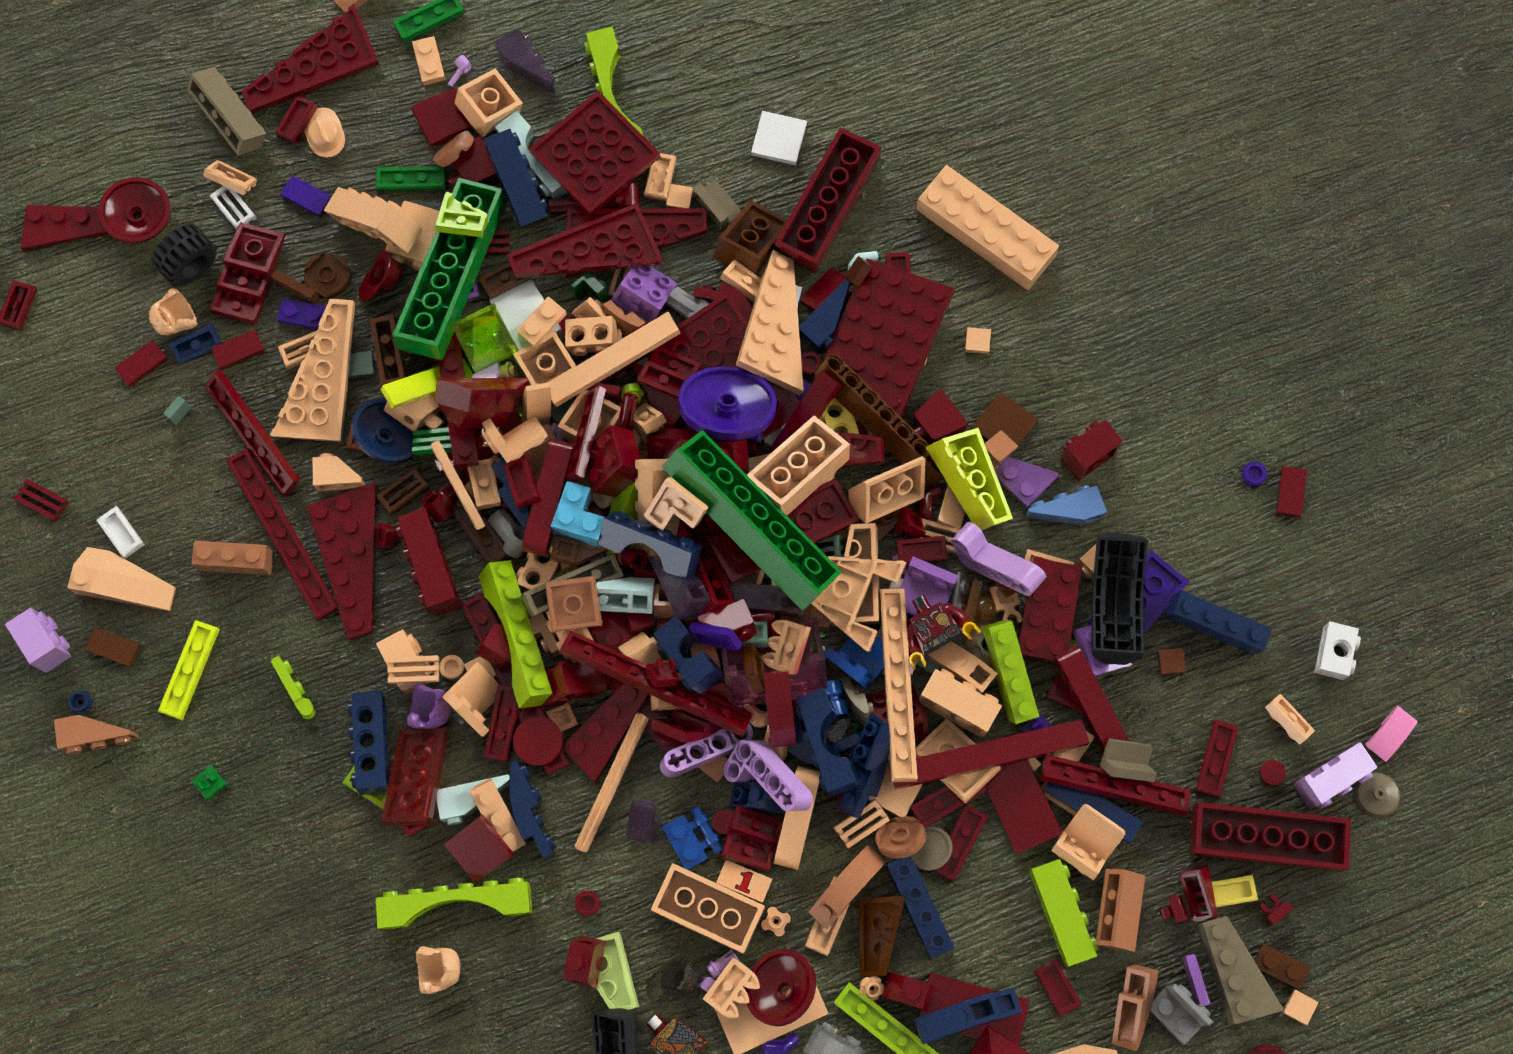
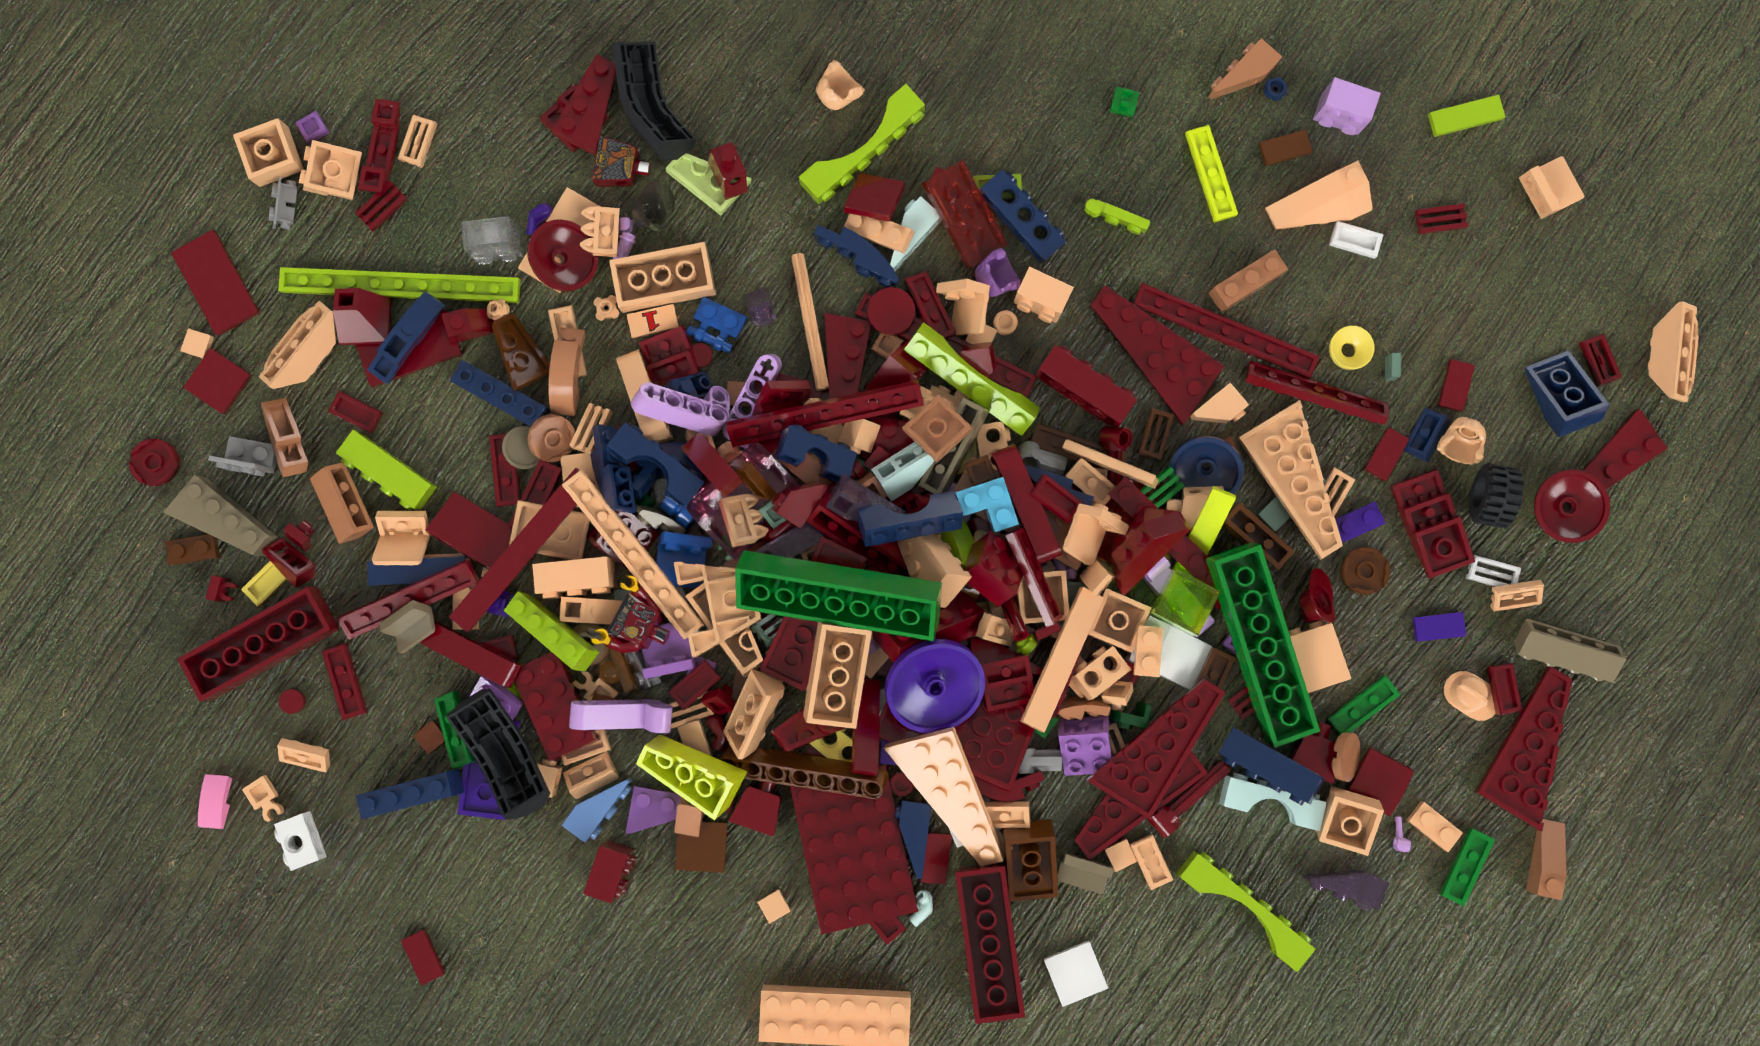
camera: 145 degrees right, 10 degrees up
reddish brown tile [271,270,320,304] -> none
light nougat wedge [324,187,422,253] -> none
dark red tile [375,524,400,548] -> none
light nougat tile [388,655,439,684] -> none
lime wing [435,192,488,237] -> none
light nougat plate [499,362,519,378] -> none
dark red plate [528,91,661,216] -> none
dark red tile [575,891,601,917] -> none
light nougat plate [643,477,709,531] -> none
dark red tile [645,658,680,688] -> none
dark purple tile [689,622,742,650] -> none
copper tile [846,256,872,286] -> none
medium lavender tile [1181,954,1210,1006] -> none
dark purple tile [1241,462,1267,487] -> none
light nougat tile [1282,990,1318,1025] -> none
wedge [1293,742,1378,810] -> none
dark tan piece [1355,773,1400,817] -> none
none -> light nougat plate [242,775,284,822]
none -> green tile [434,691,476,769]
none -> light nougat slope [563,751,619,799]
none -> light yellow piece [1329,326,1374,370]
none -> dark blue slope [1525,351,1609,438]

